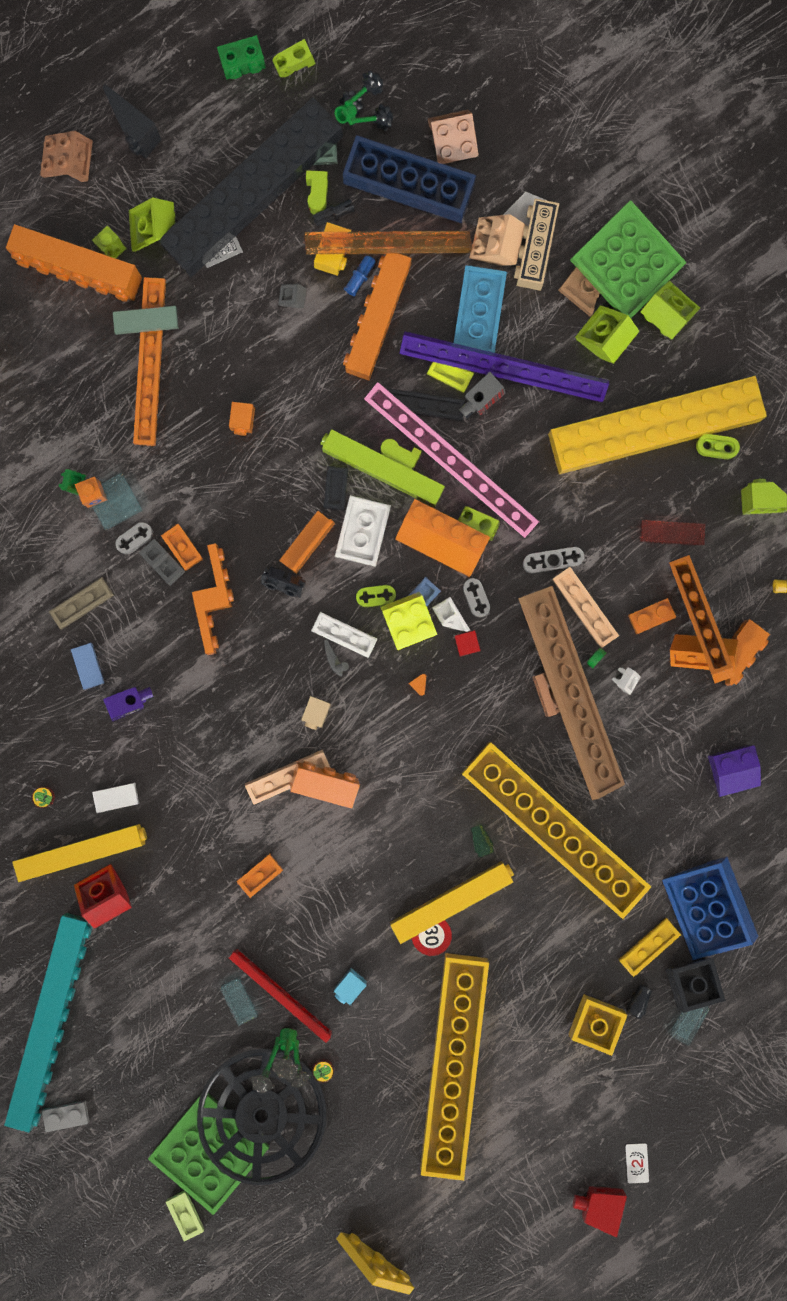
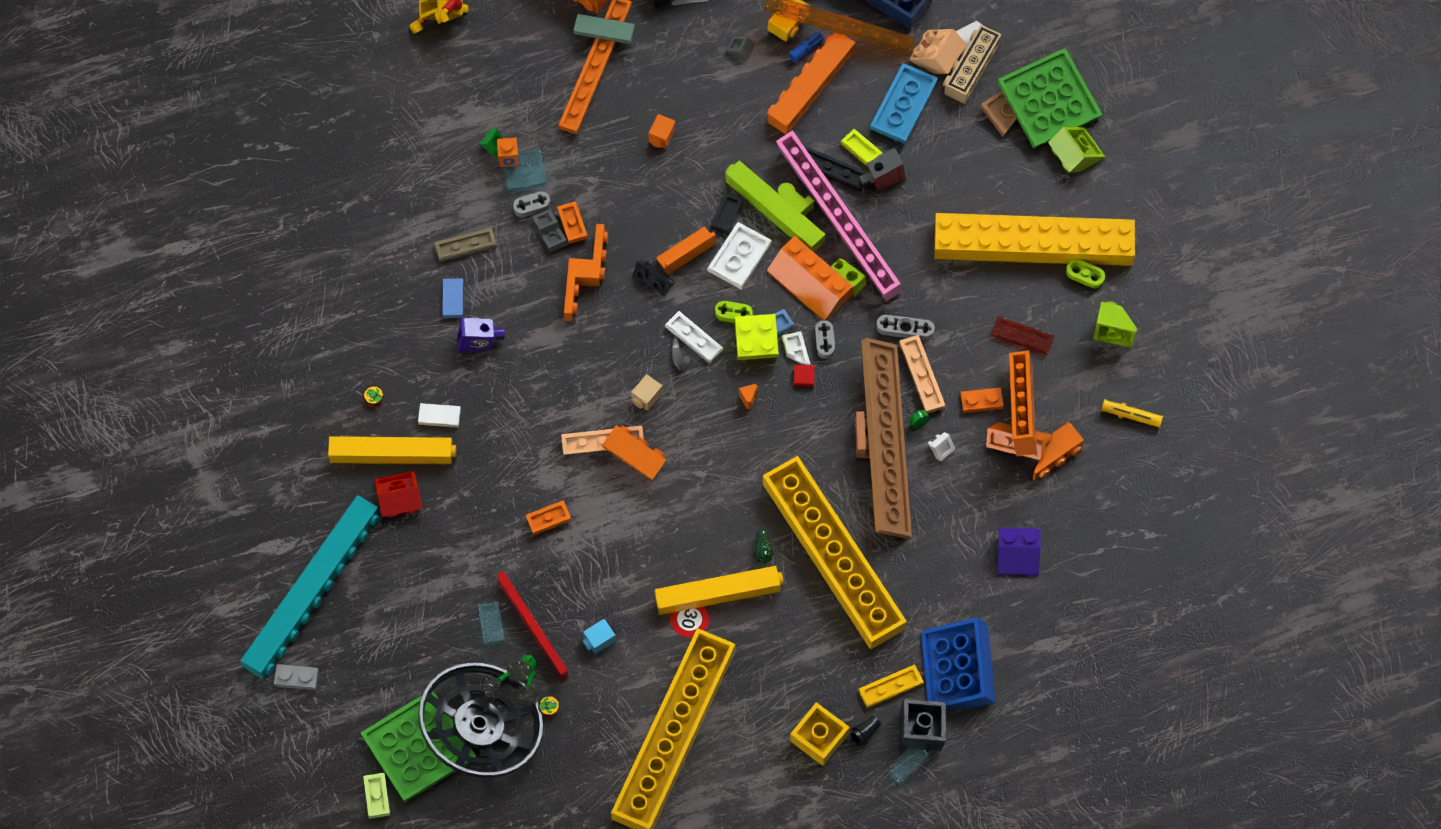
camera: 15 degrees right, 20 degrees down
dark purple plate [400,331,609,402] -> none
lime slope [575,305,639,364] -> none

